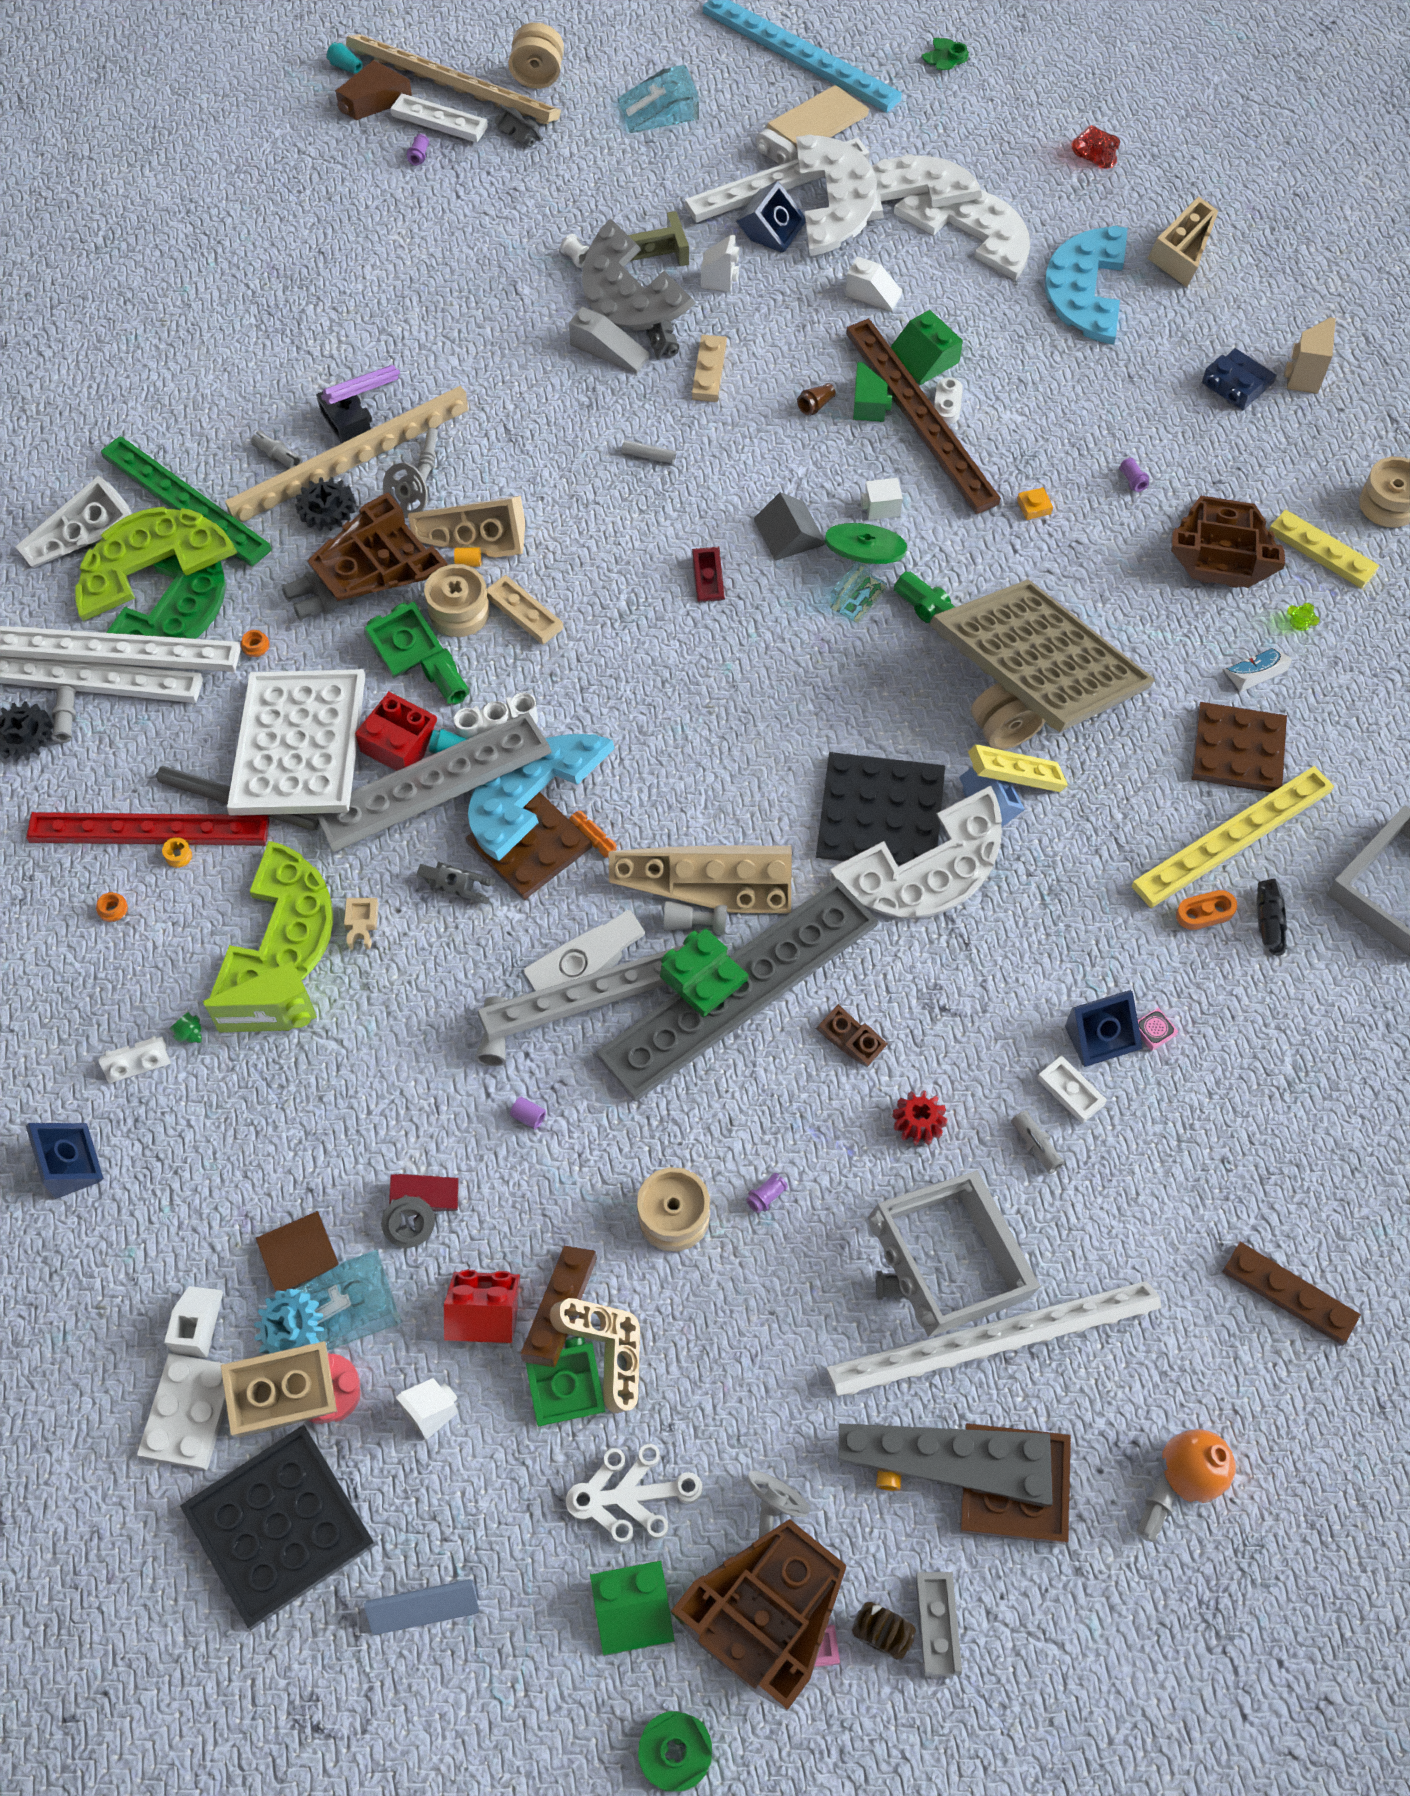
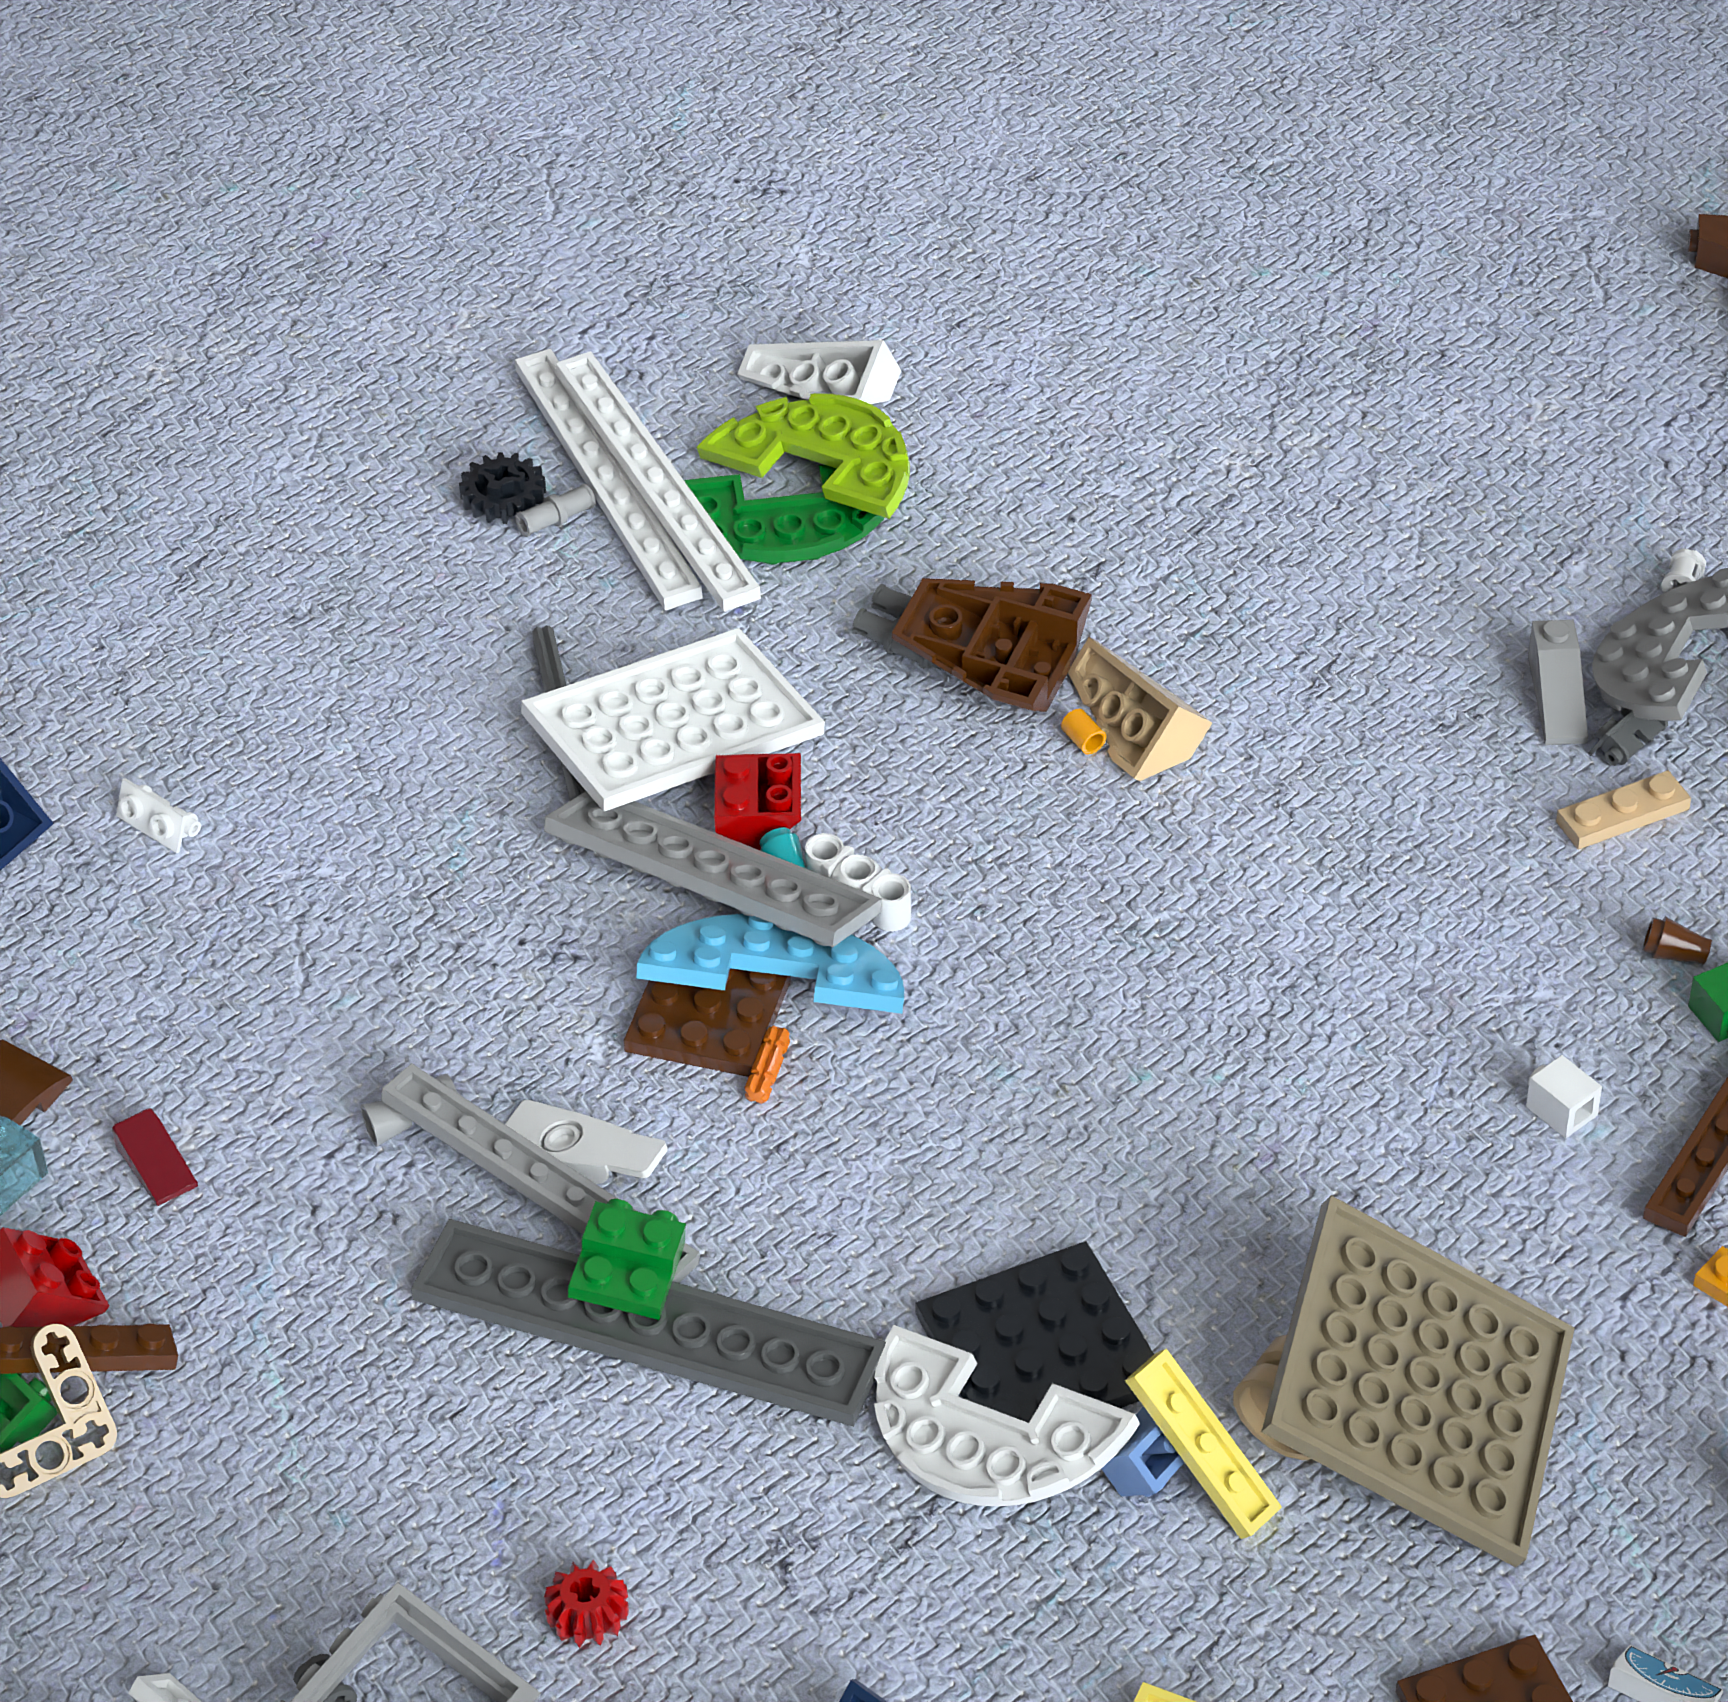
camera: 60 degrees right, 15 degrees down
red tile [26,812,270,846] -> none
orange plate [96,892,128,922] -> none
green plate [100,435,272,567] -> none
light orange bush [162,838,192,868] -> none
green plate [169,1011,202,1043] -> none
lime slope [203,960,317,1033] -> none
lime plate [209,841,333,998] -> none
tan plate [225,385,468,522] -> none
orange plate [241,630,270,657] -> none
light grey pin [251,430,302,469] -> none
black gear [295,477,356,531] -> none
black brick [316,391,373,444] -> none
axle [321,365,400,404] -> none
tan plate [344,898,379,950] -> none
green plate [364,602,443,678] -> none
dark grey gear [381,1194,435,1248] -> none
light grey dish [383,428,438,518] -> none
medium lavender pin [406,134,429,166] -> none
dark grey hinge [417,862,495,905] -> none
green piece [420,648,469,705] -> none
tan wheel [424,564,490,637] -> none
tan plate [487,575,563,645] -> none
medium lavender hinge [510,1096,546,1130] -> none
tan wedge [609,845,792,913] -> none
light grey piece [622,440,676,464] -> none
tan wheel [637,1167,710,1252] -> none
light grey piece [664,901,727,935] -> none
dark red slope [691,546,725,602] -> none
medium lavender pin [746,1173,788,1214] -> none
dark grey slope [754,492,825,561] -> none
reddish brown slope [815,1004,888,1067] -> none
green piece [825,523,907,564] -> none
clear light blue panel [830,561,887,623] -> none
green piece [894,571,955,623] -> none

